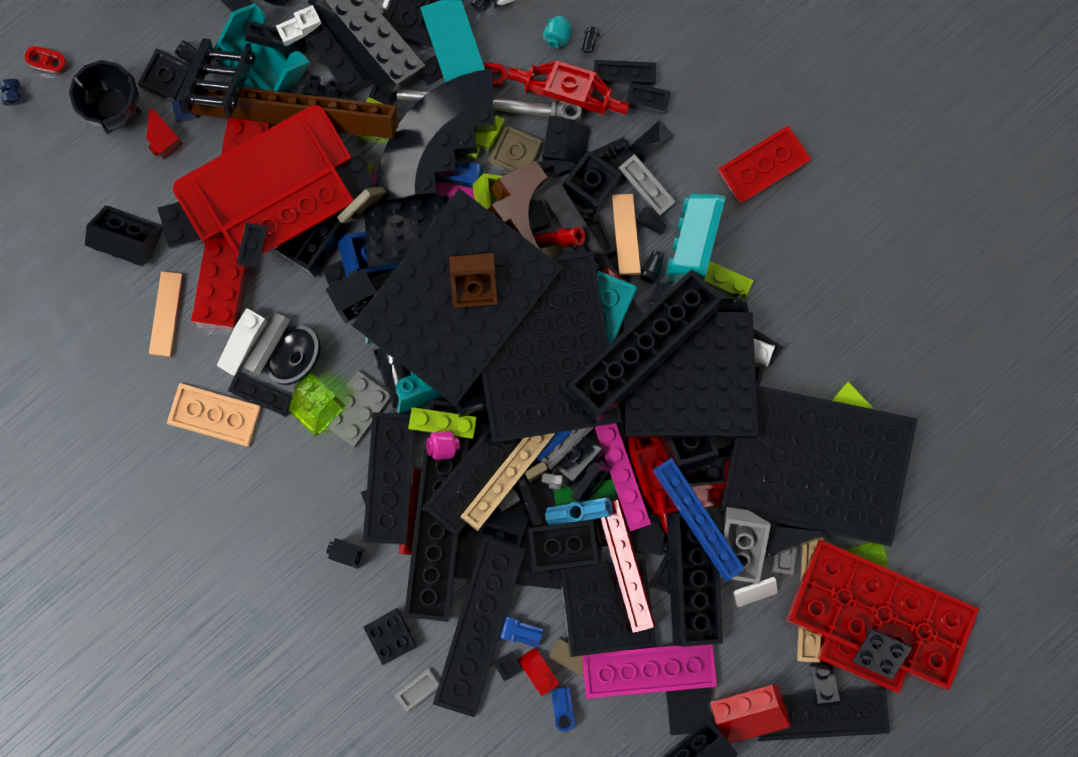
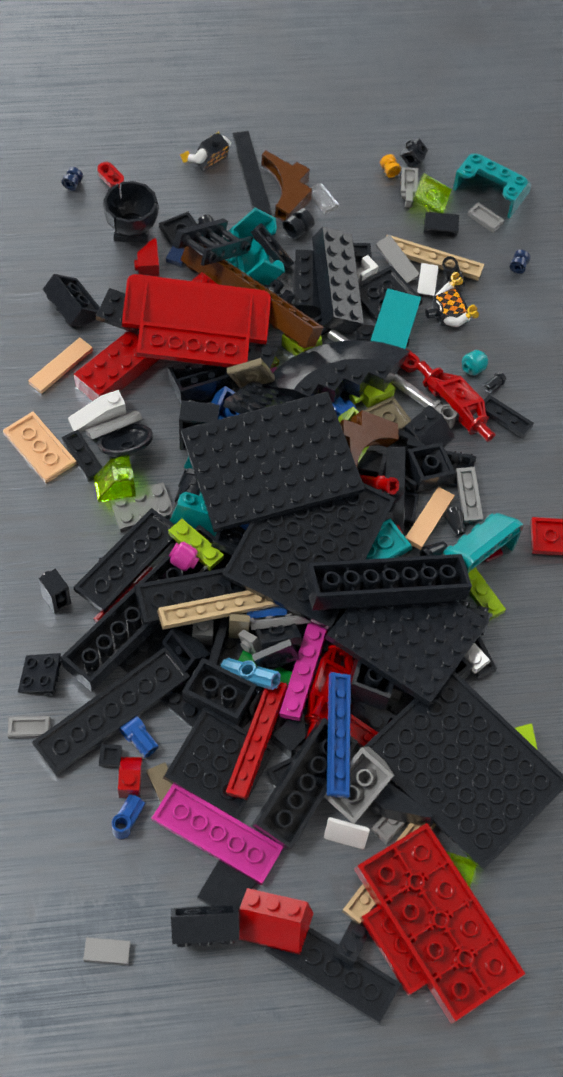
camera: 25 degrees right, 20 degrees down
black plate [236,222,268,270] -> none
white slope [276,5,321,46] -> none
reddish brown slope [449,253,498,308] -> none
black plate [626,83,671,114] -> none
black slope [630,120,673,163] -> none
black hinge [852,627,912,680] -> none

